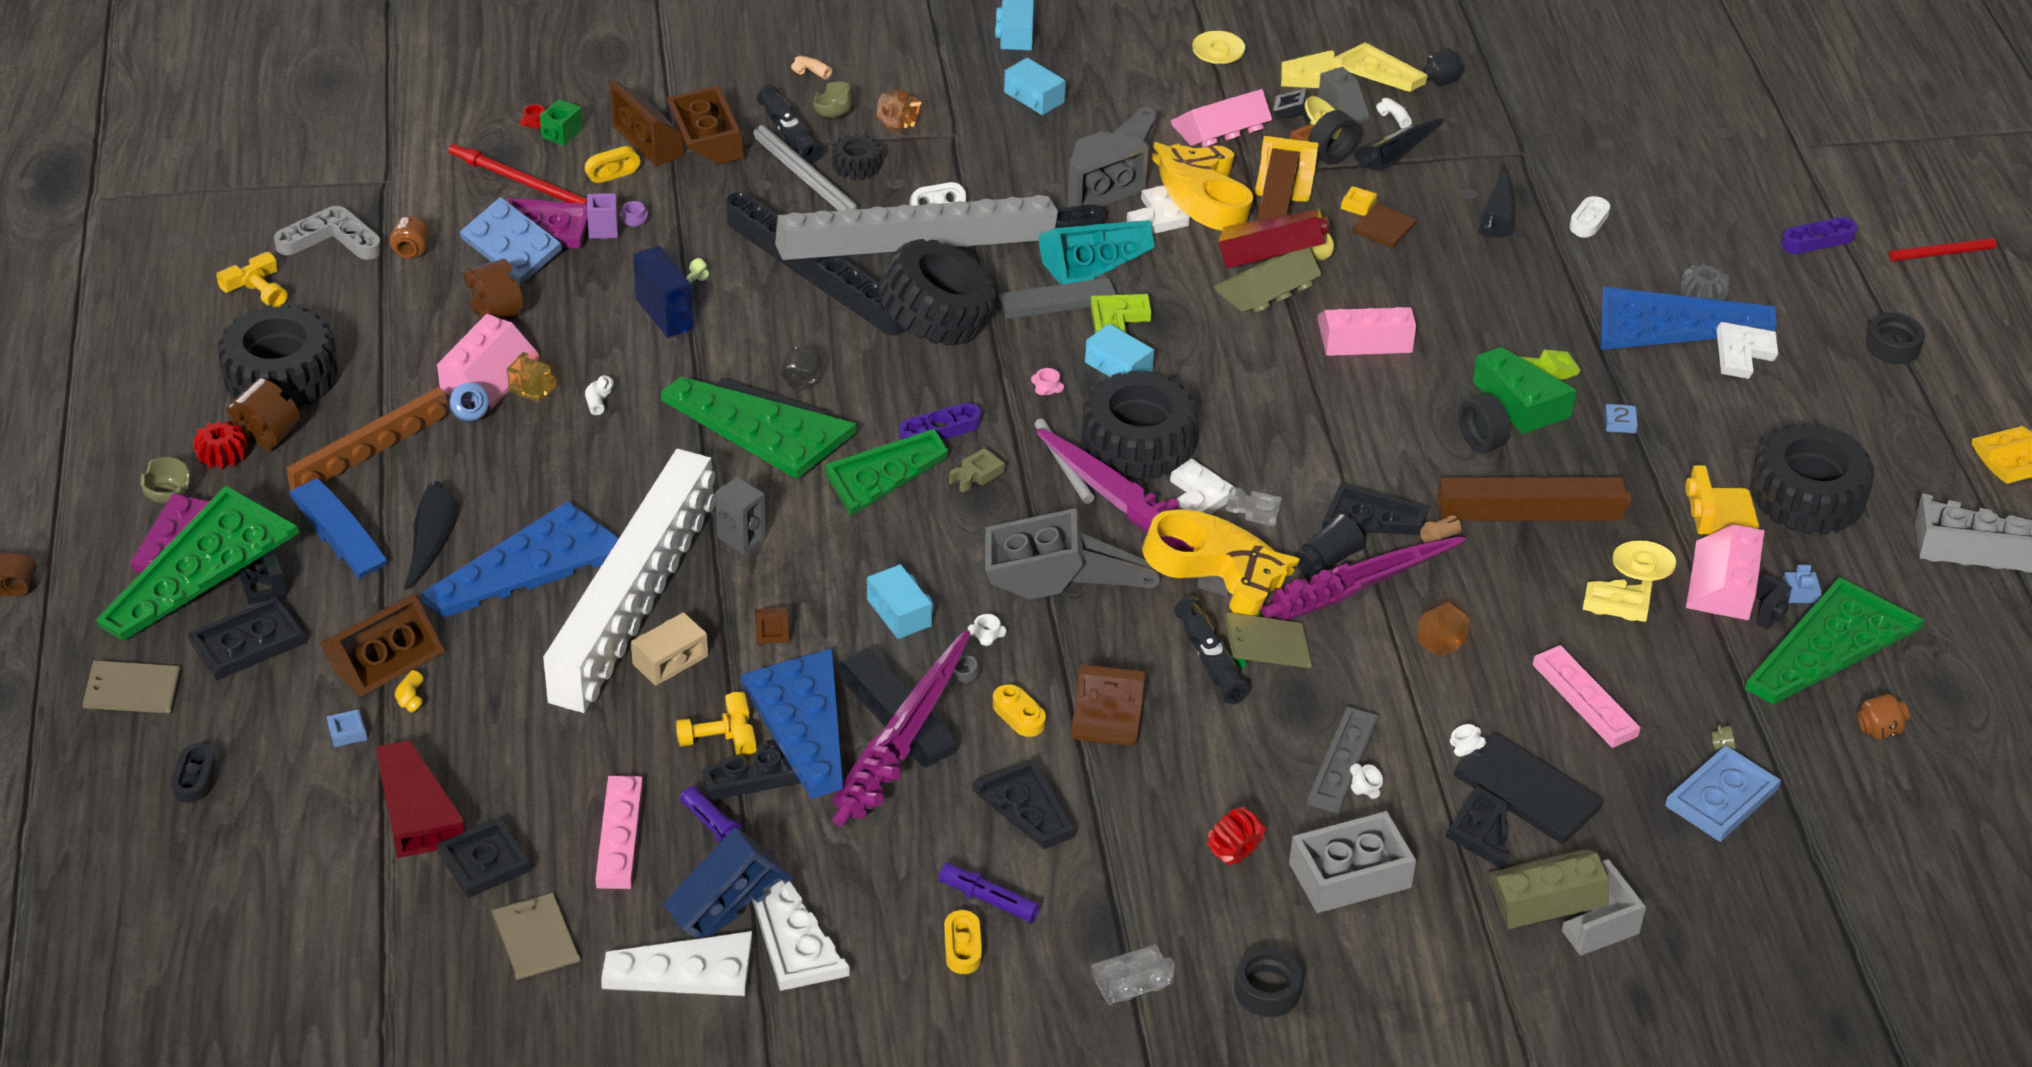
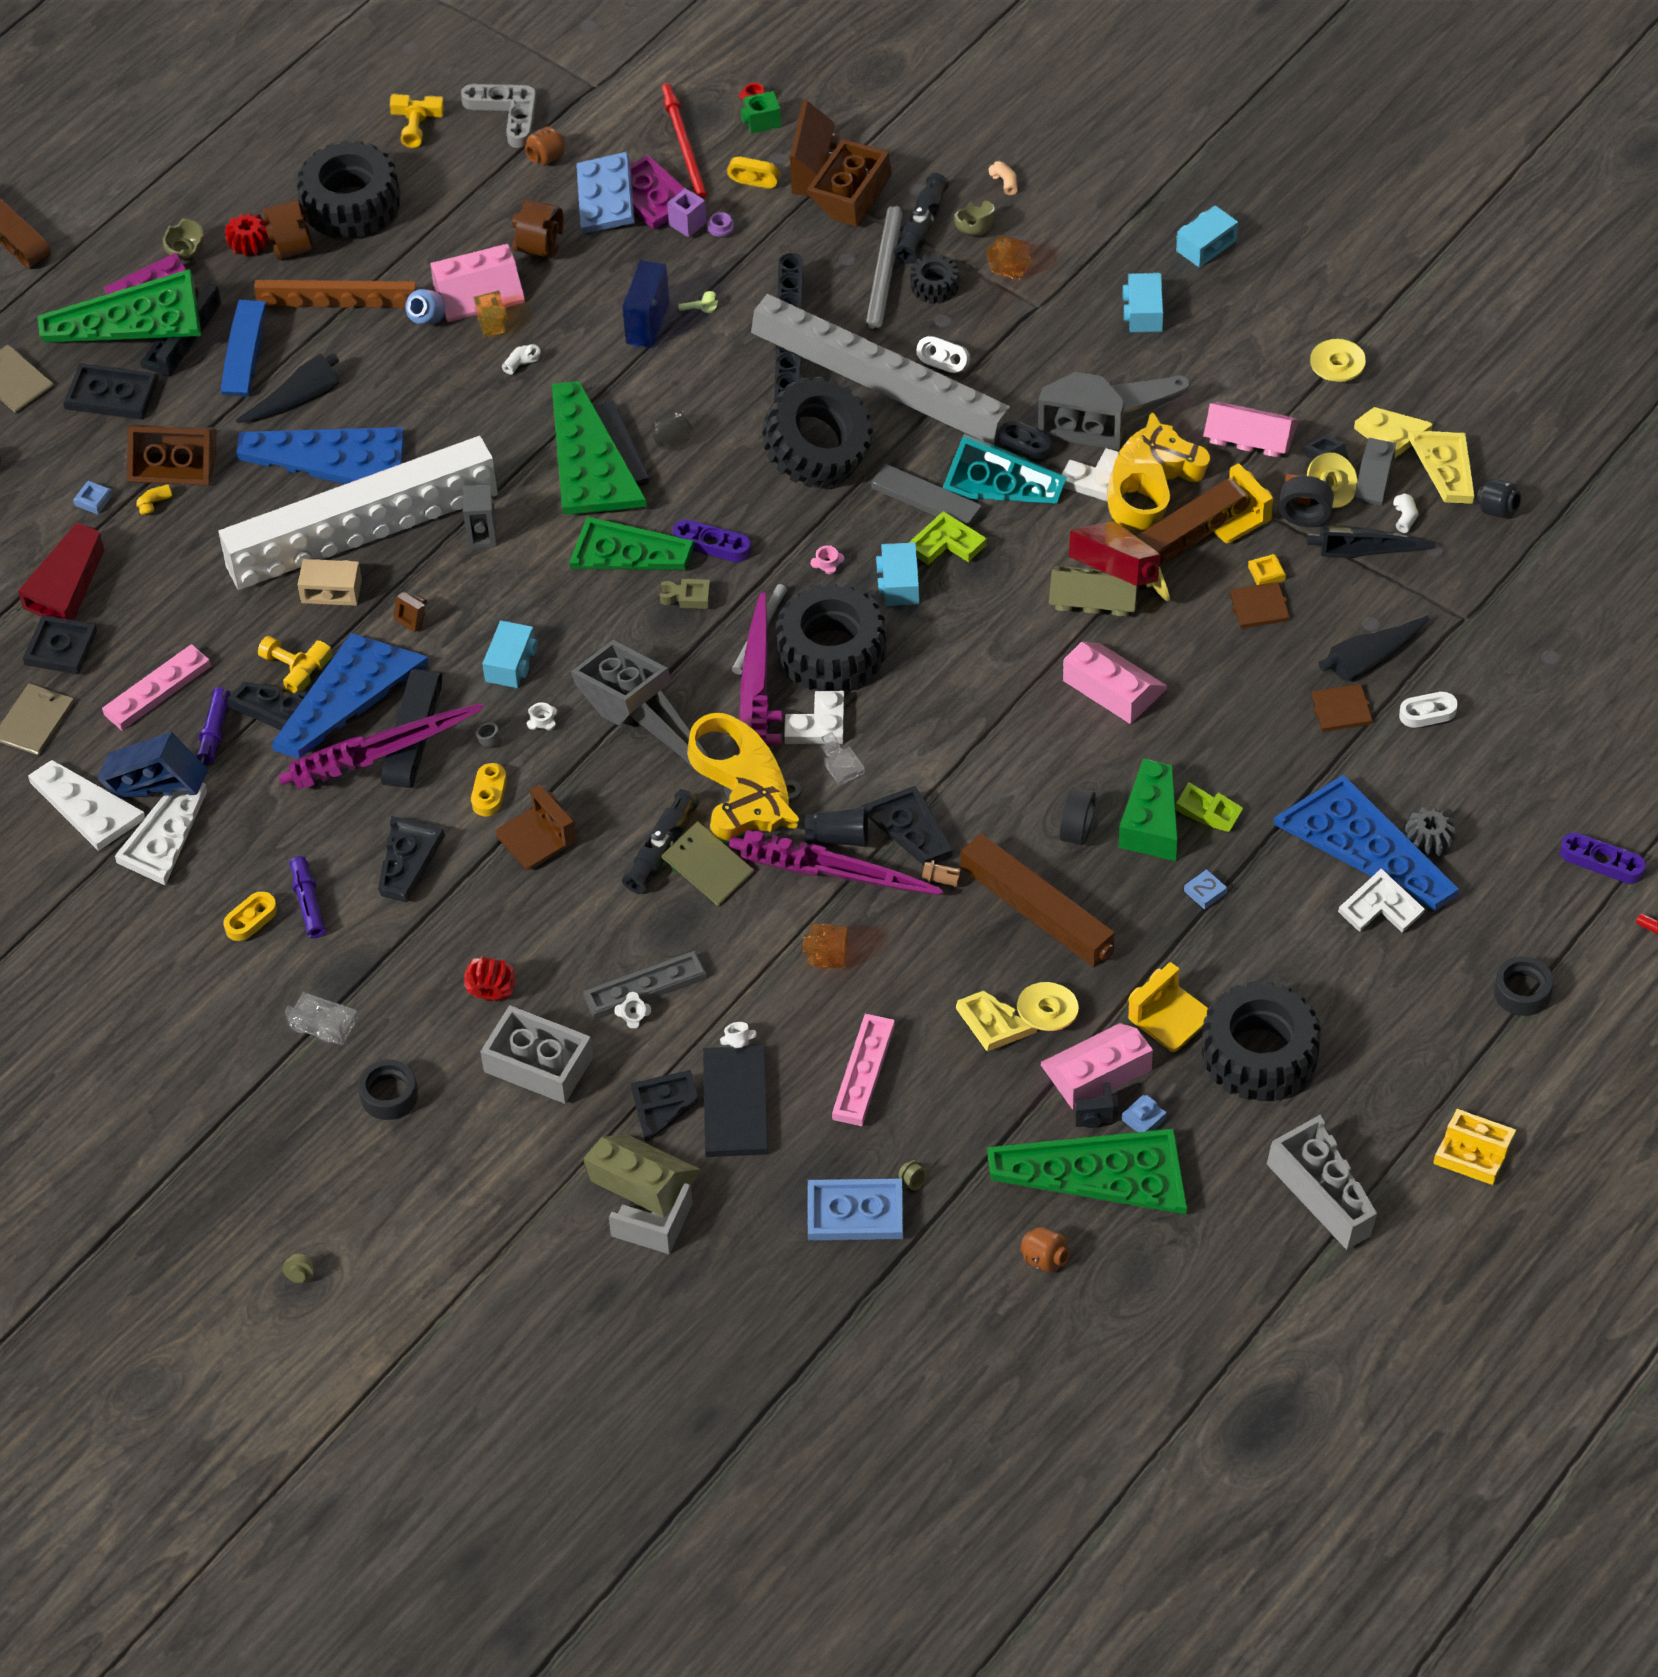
camera: 50 degrees right, 10 degrees up
none -> reddish brown piece [1311,684,1372,732]

